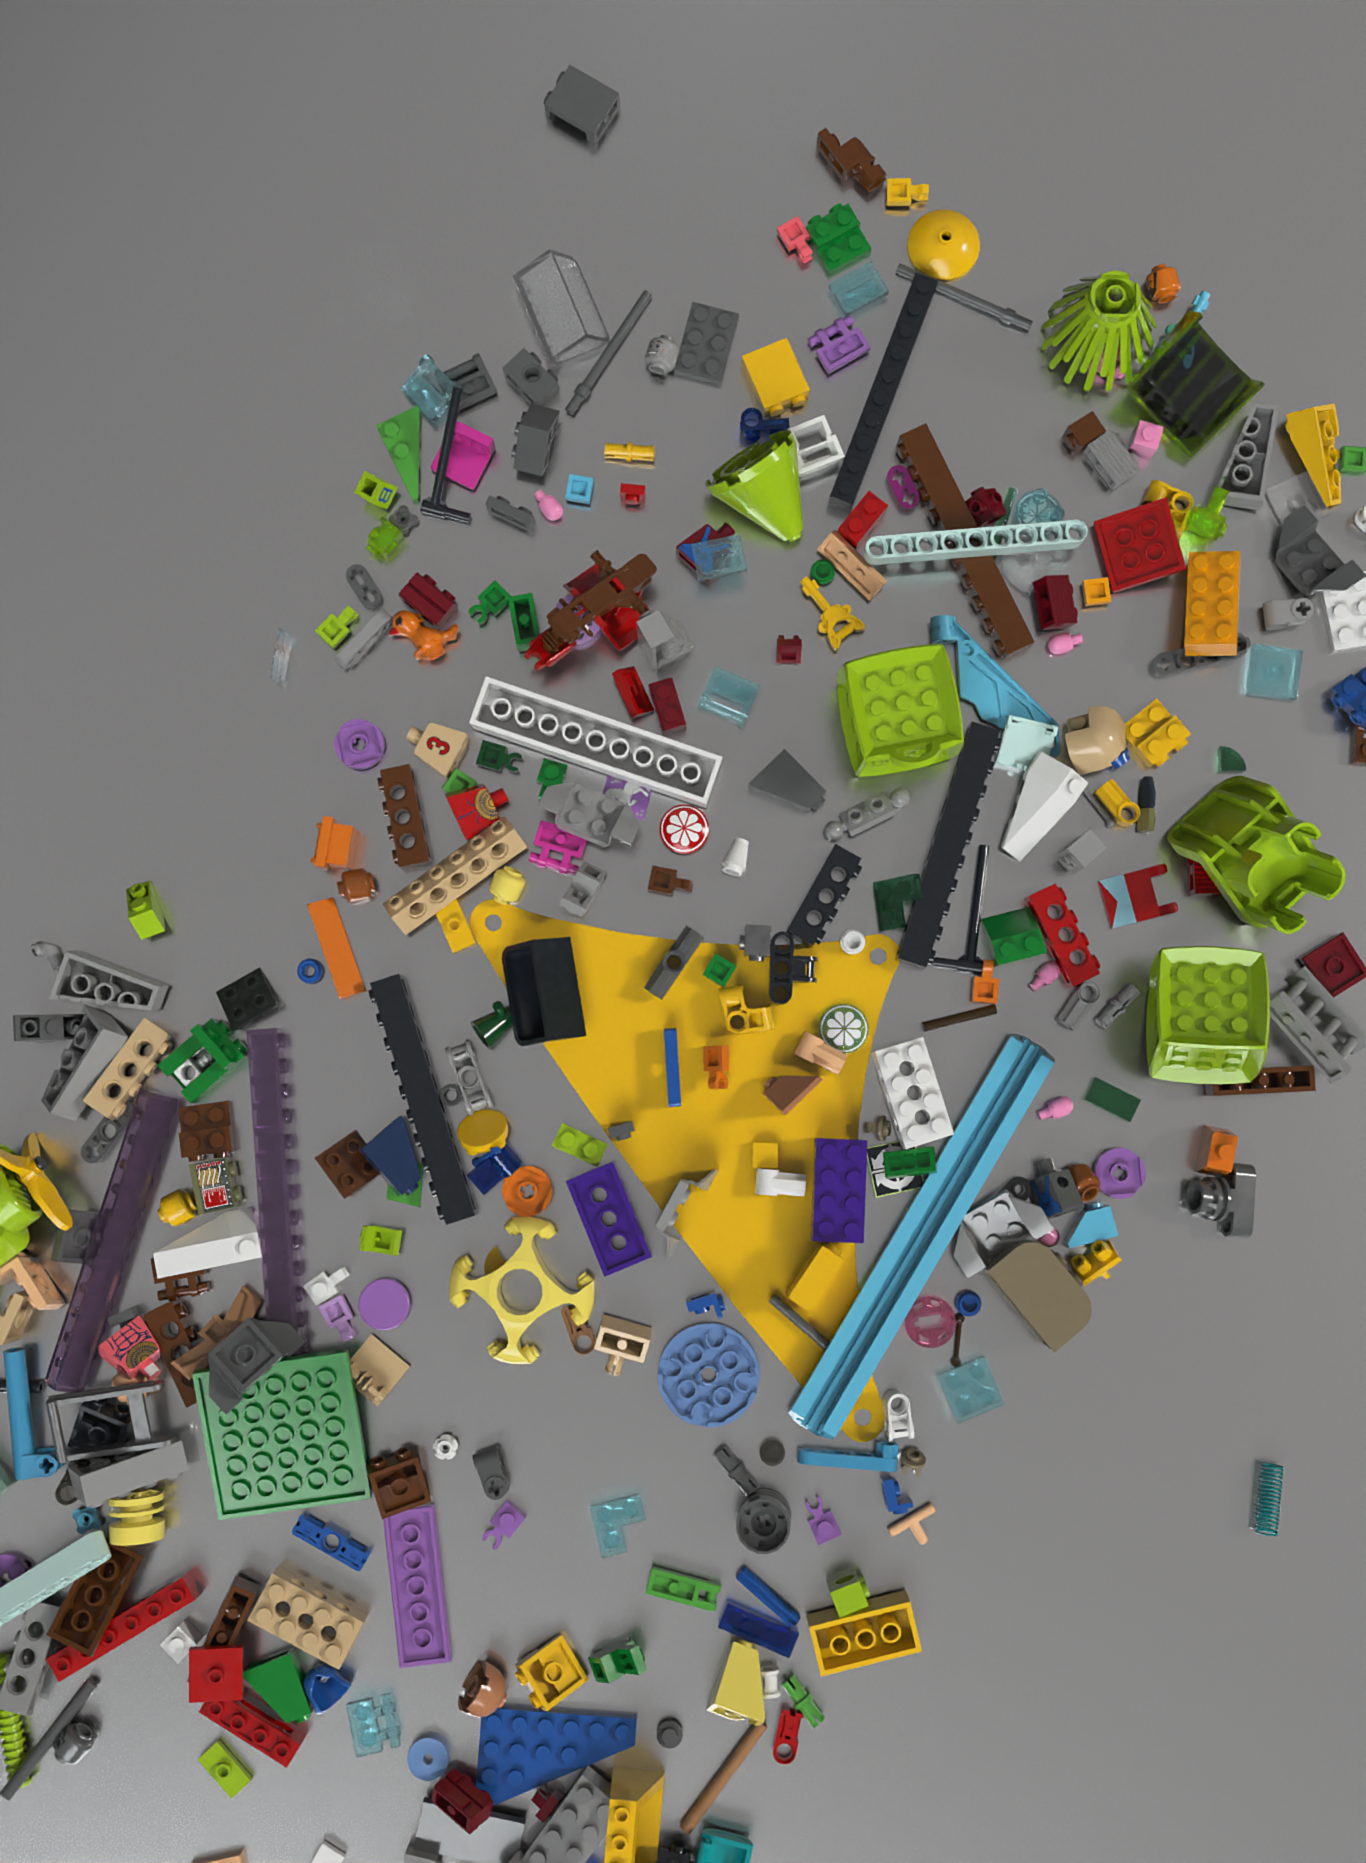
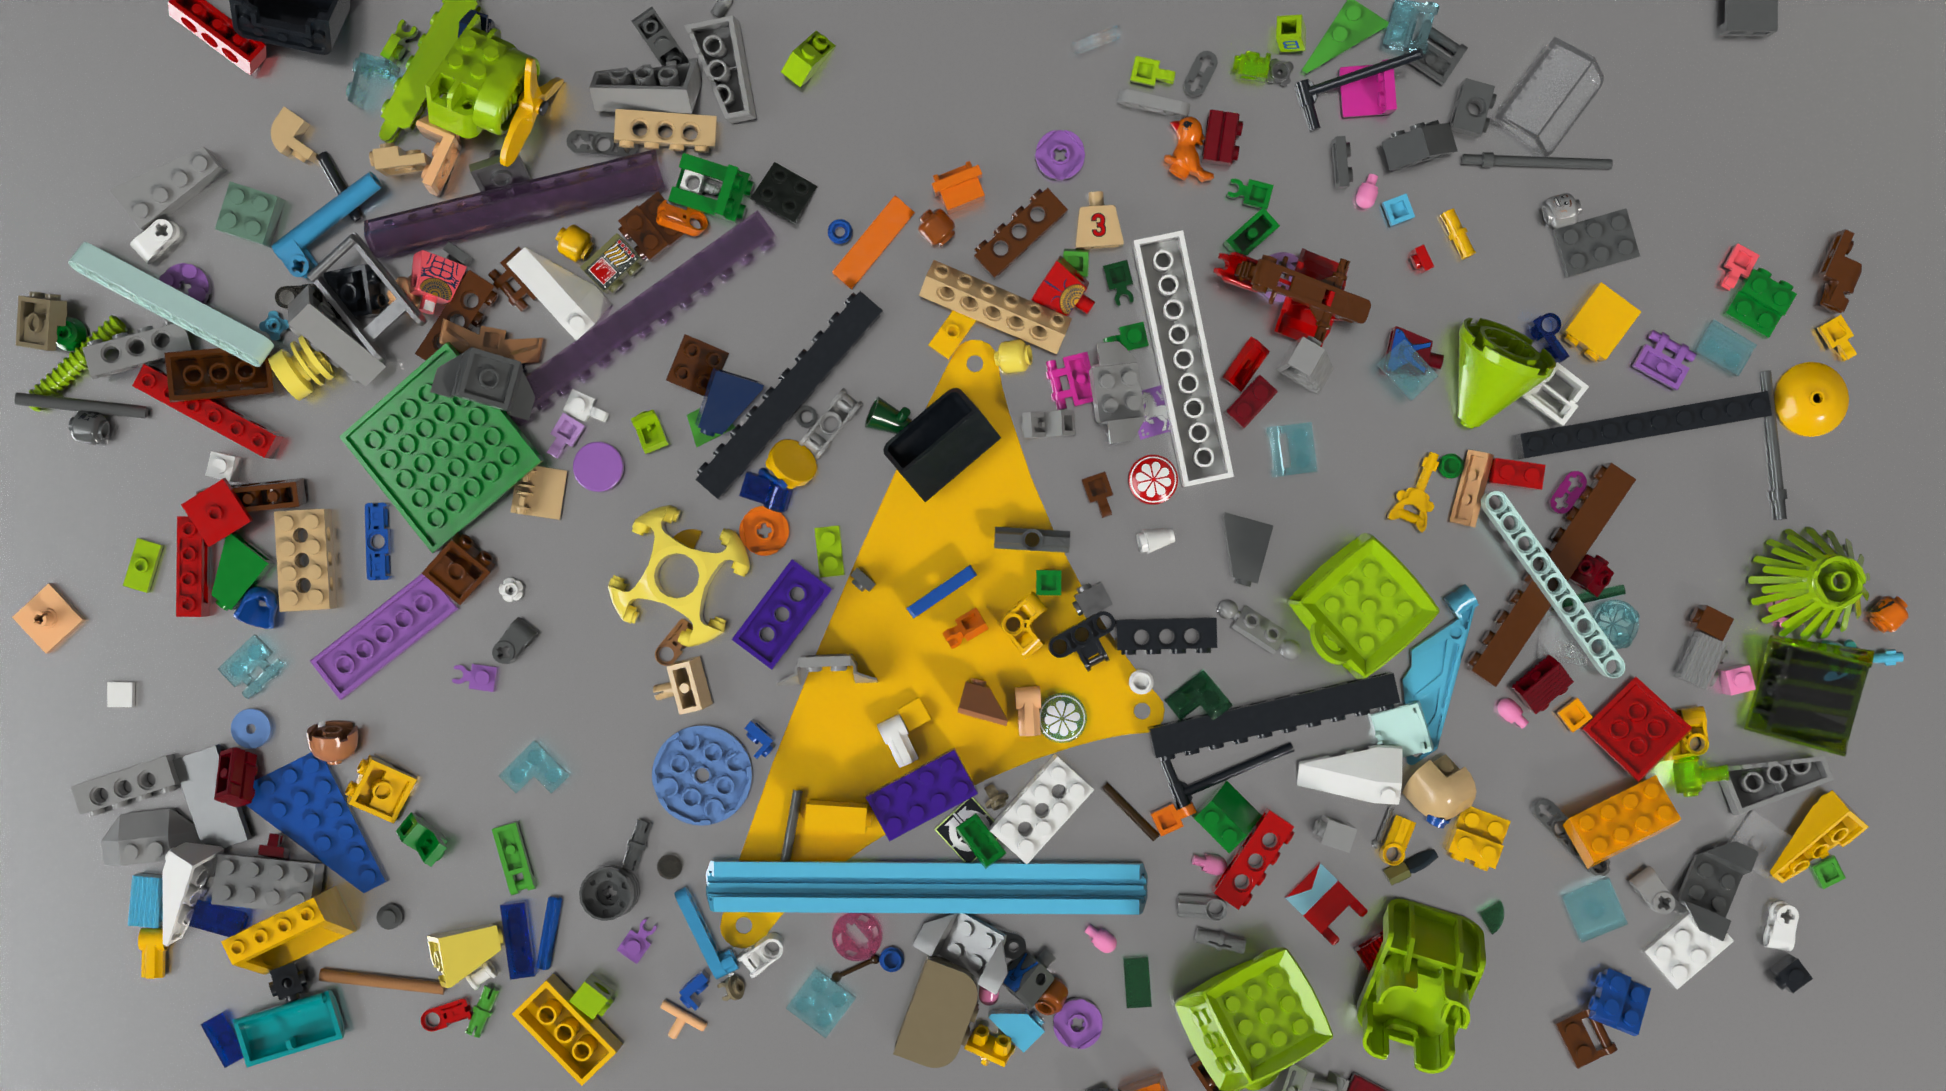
camera: 60 degrees right, 5 degrees up
dark red tile [776,635,802,664] -> none
none -> orange piece [656,200,708,236]

